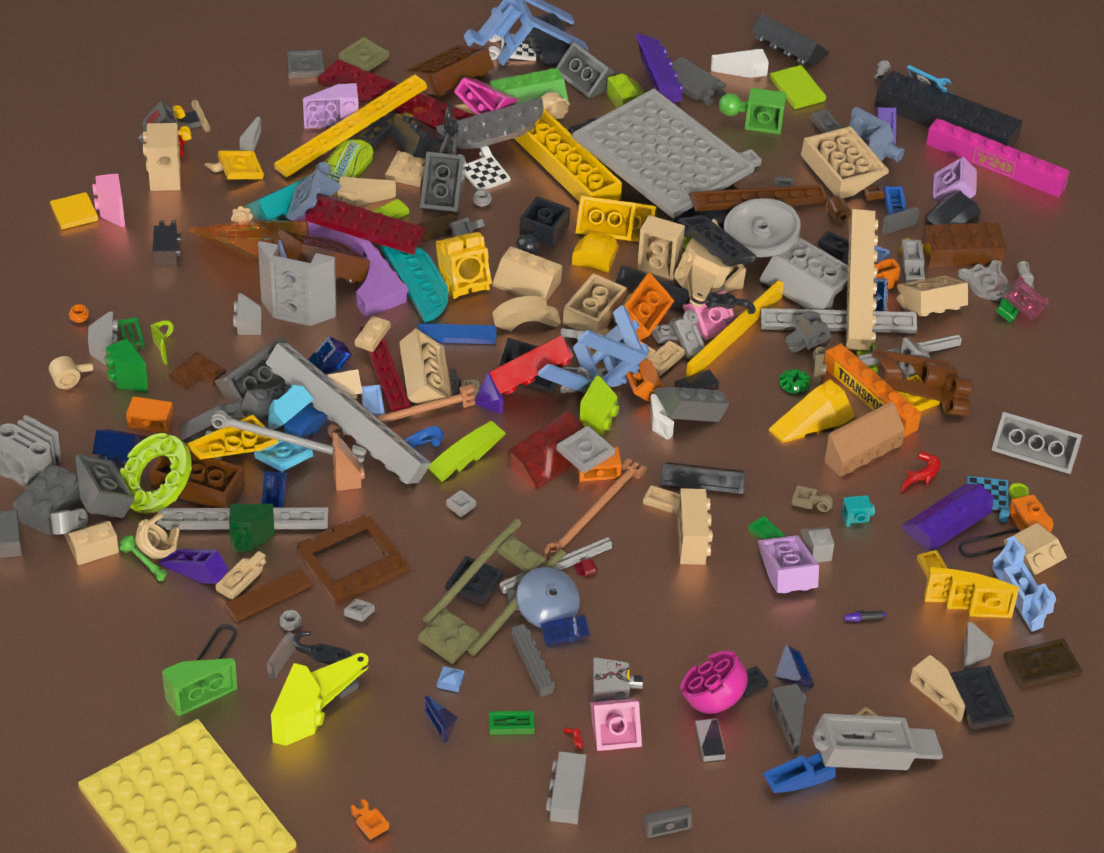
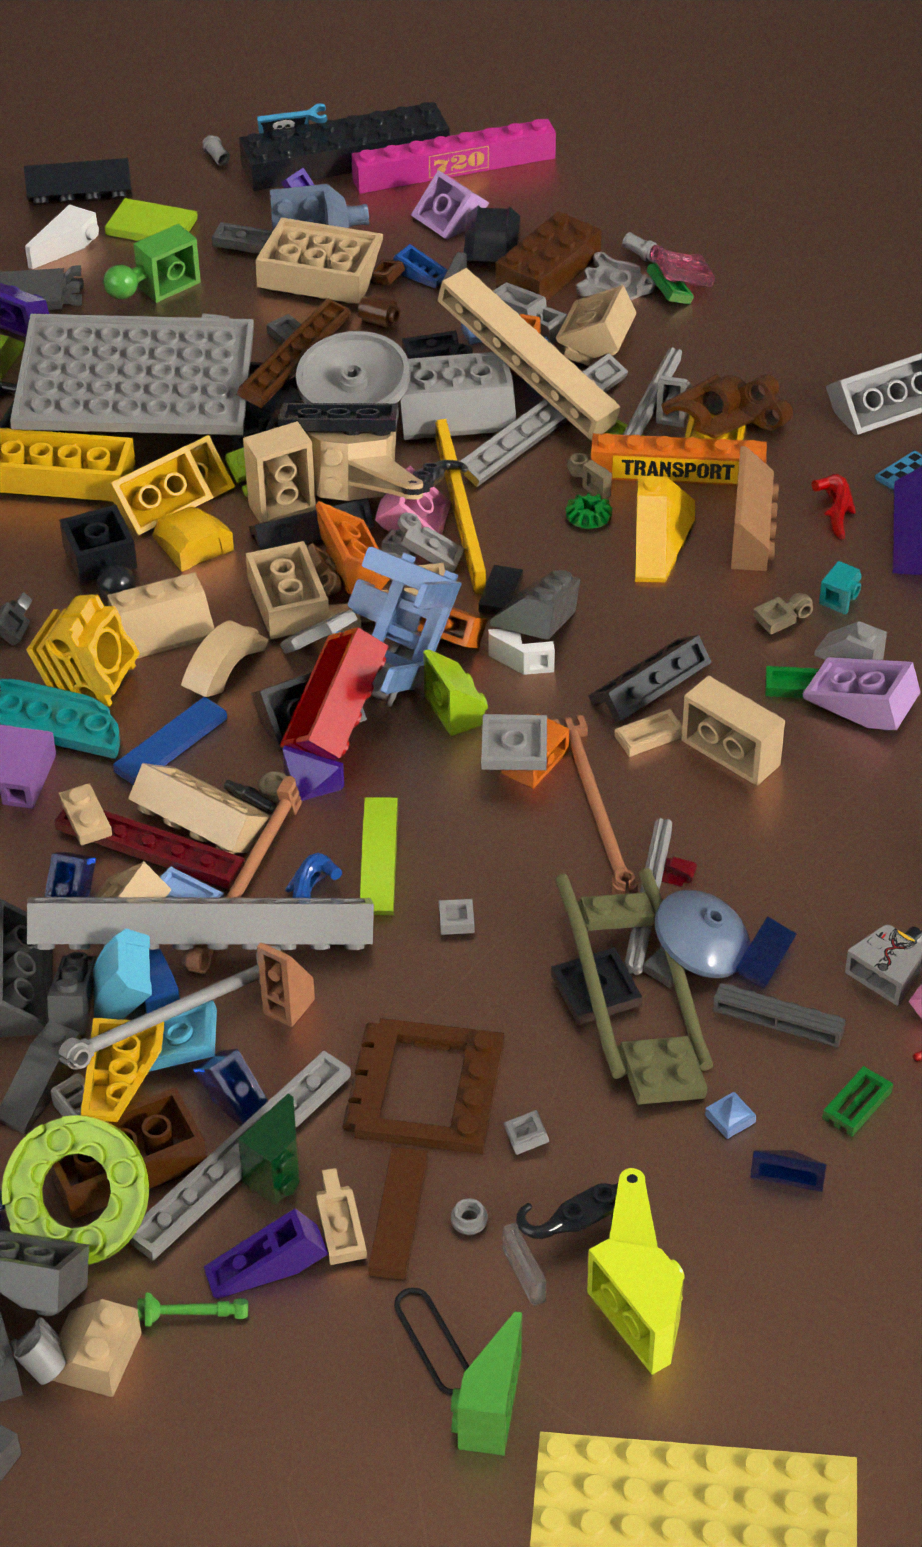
camera: 45 degrees left, 0 degrees up
tan helmet [135,513,180,559] -> none
orange plate [351,799,389,840] -> none
clear red slope [507,411,585,490] -> none
dark grey hinge [785,311,832,353] -> none

